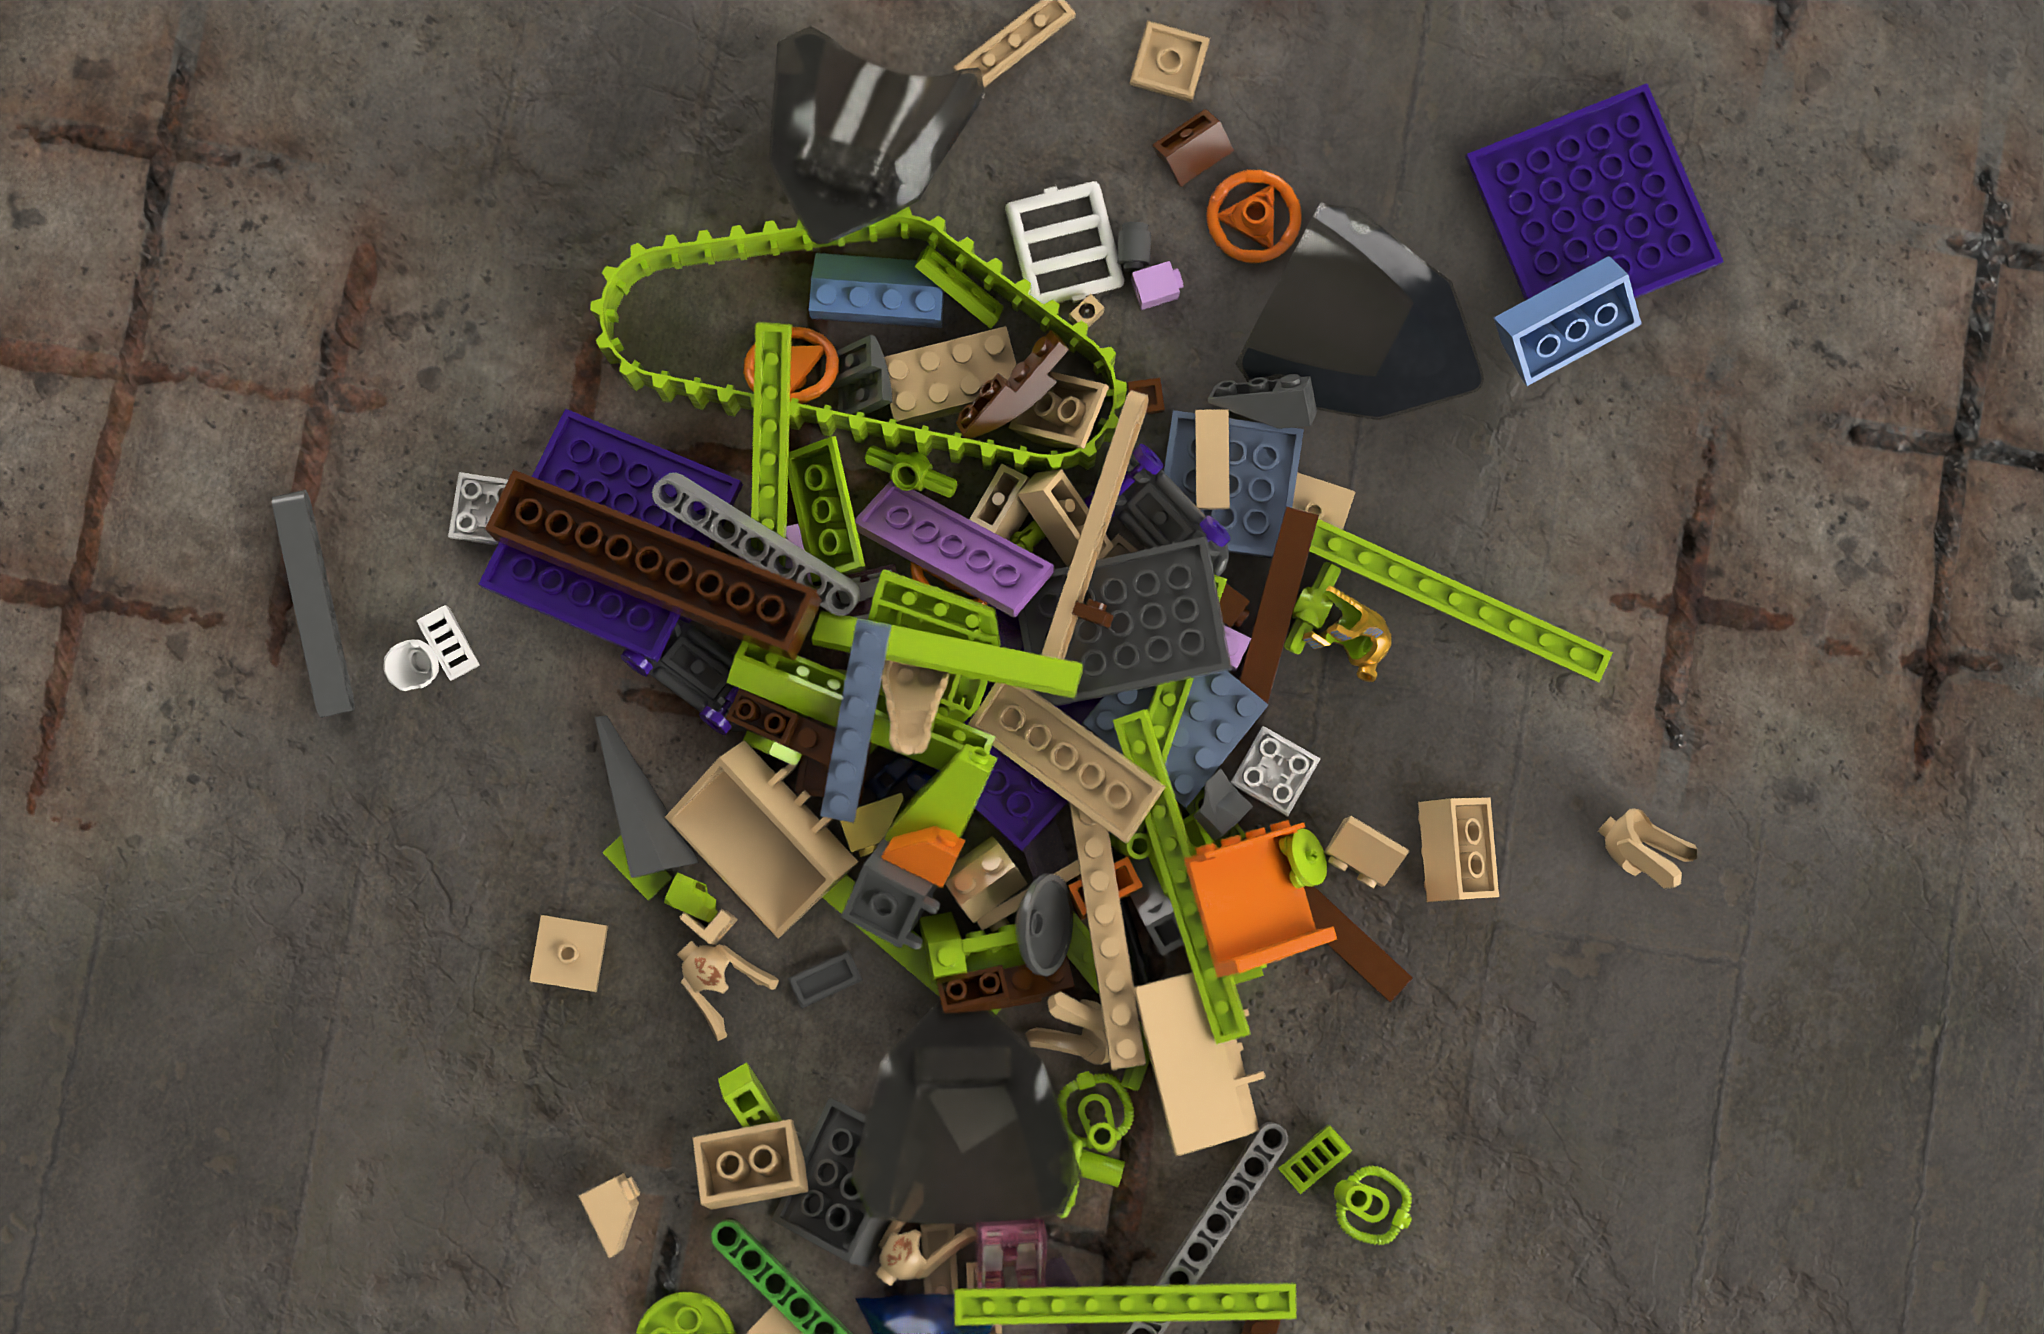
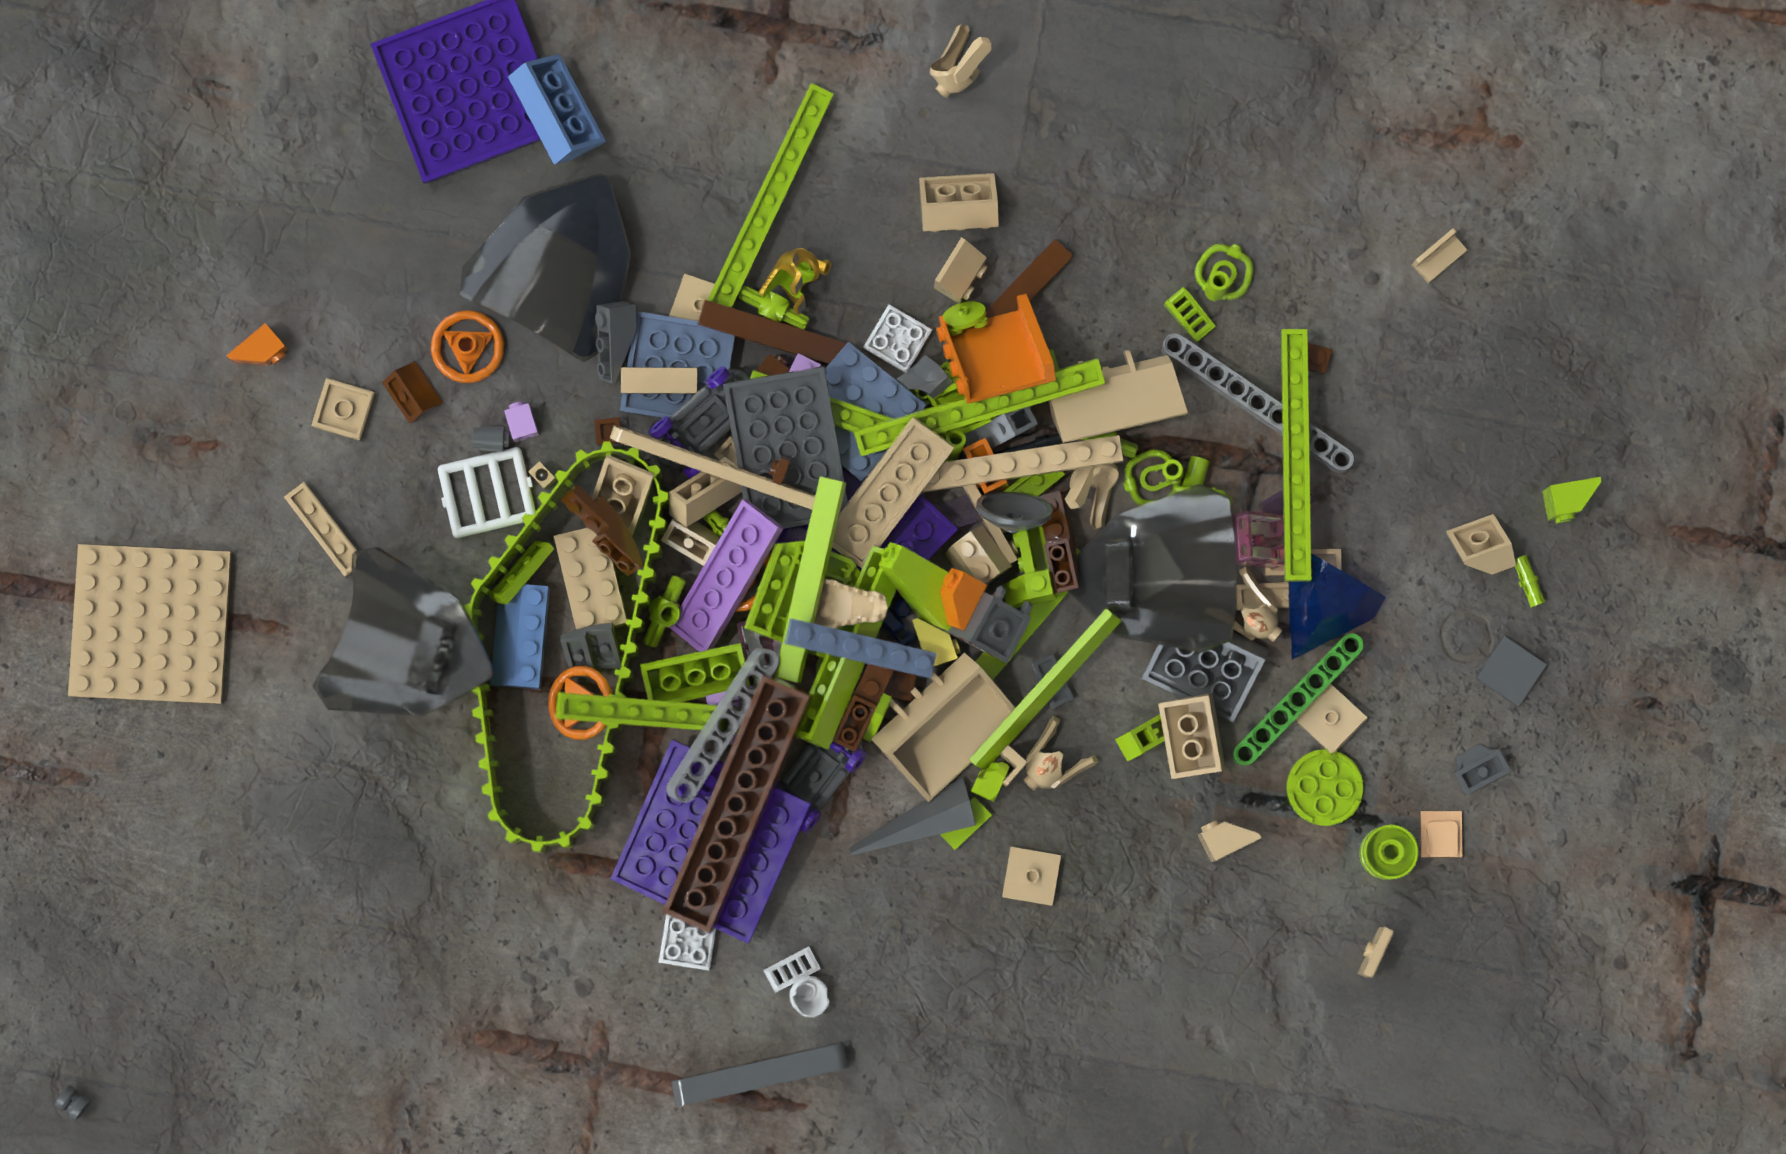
camera: 90 degrees left, 0 degrees up
none -> lime tile [969,609,1122,770]

